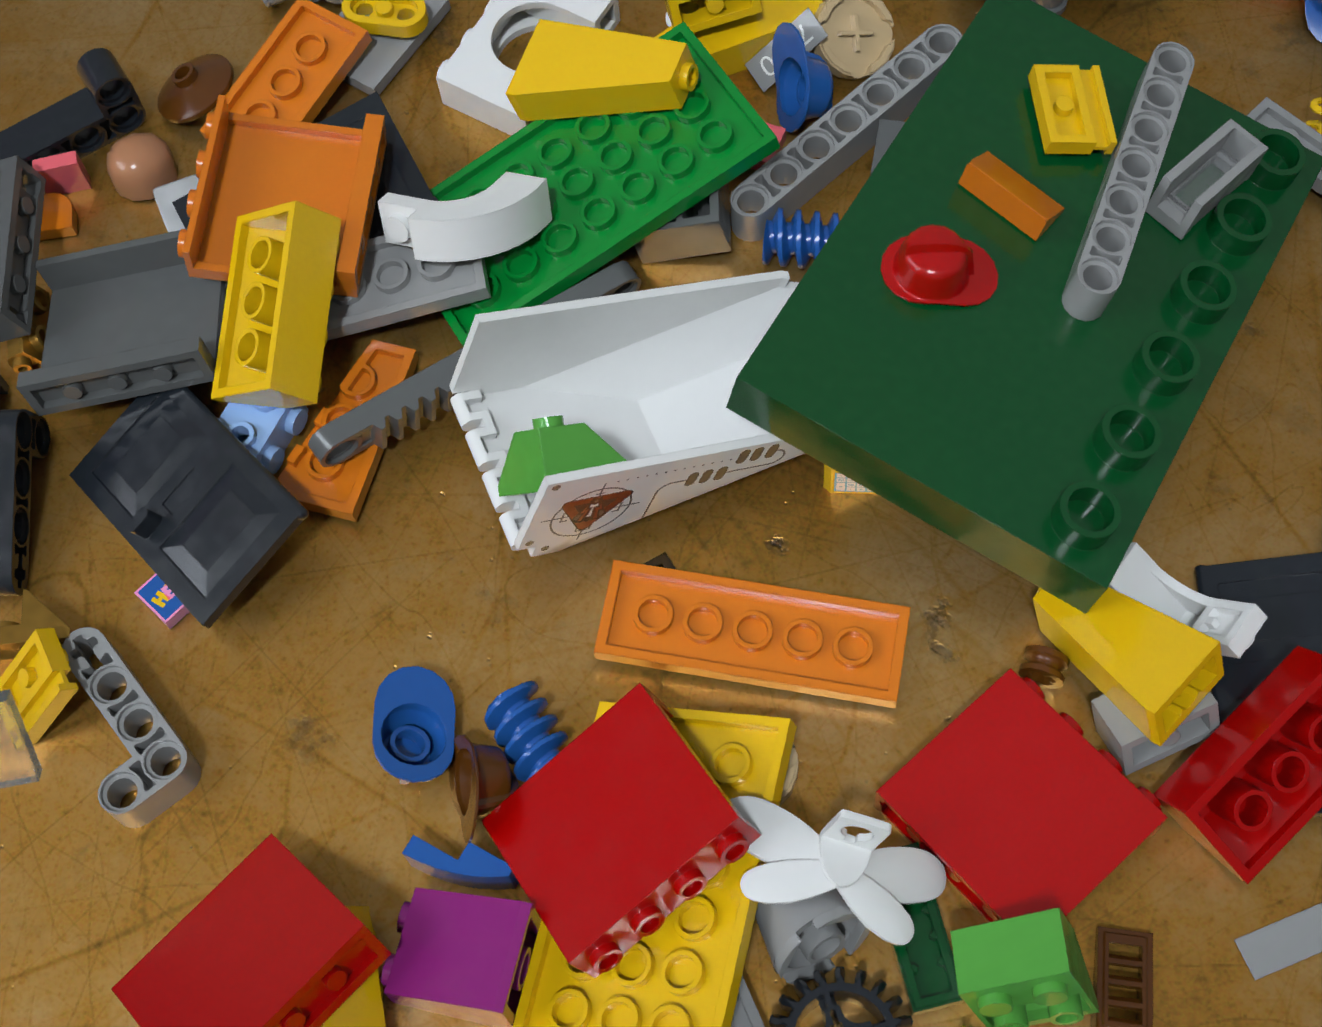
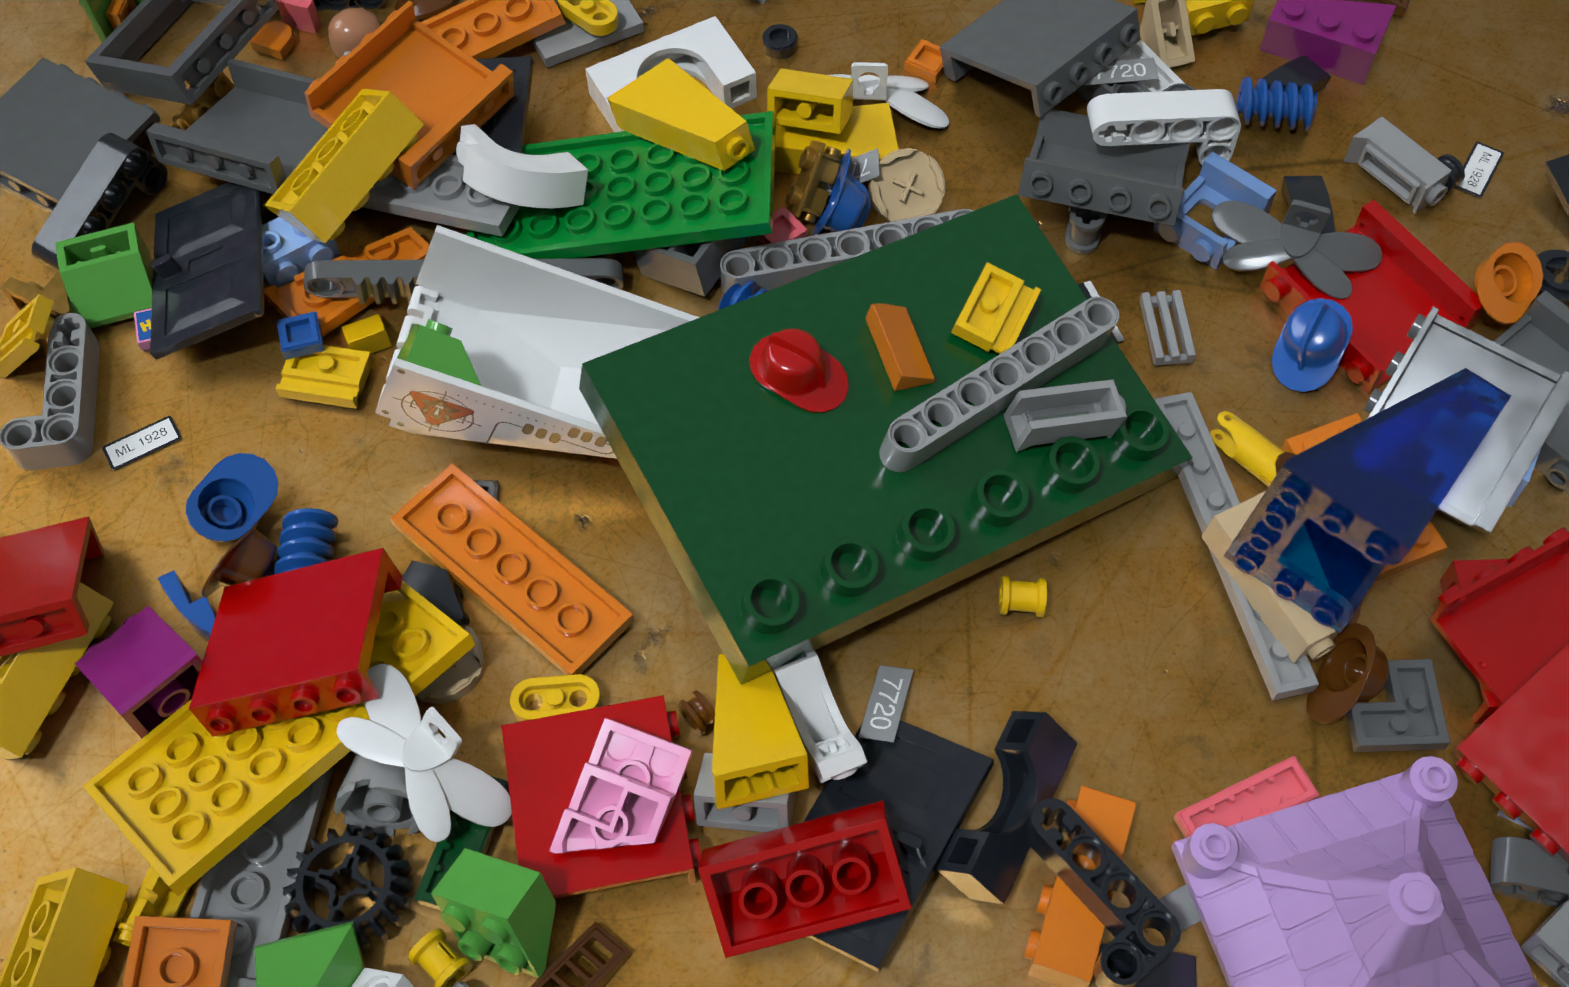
camera: 25 degrees right, 5 degrees down
none -> bright green slope [55,223,153,328]
none -> white sticker [102,416,181,470]
none -> yellow plate [275,345,374,409]
none -> blue tile [276,311,325,360]
none -> yellow slope [341,314,392,354]
none -> black slope [403,560,470,627]
none -> yellow plate [510,674,601,722]
none -> bright pink slope [549,718,694,854]
none -> pearl gold hinge [785,140,842,223]
none -> light grey sticker [859,665,914,743]
none -> yellow bush [999,575,1047,617]
none -> light grey tile [1139,290,1196,366]

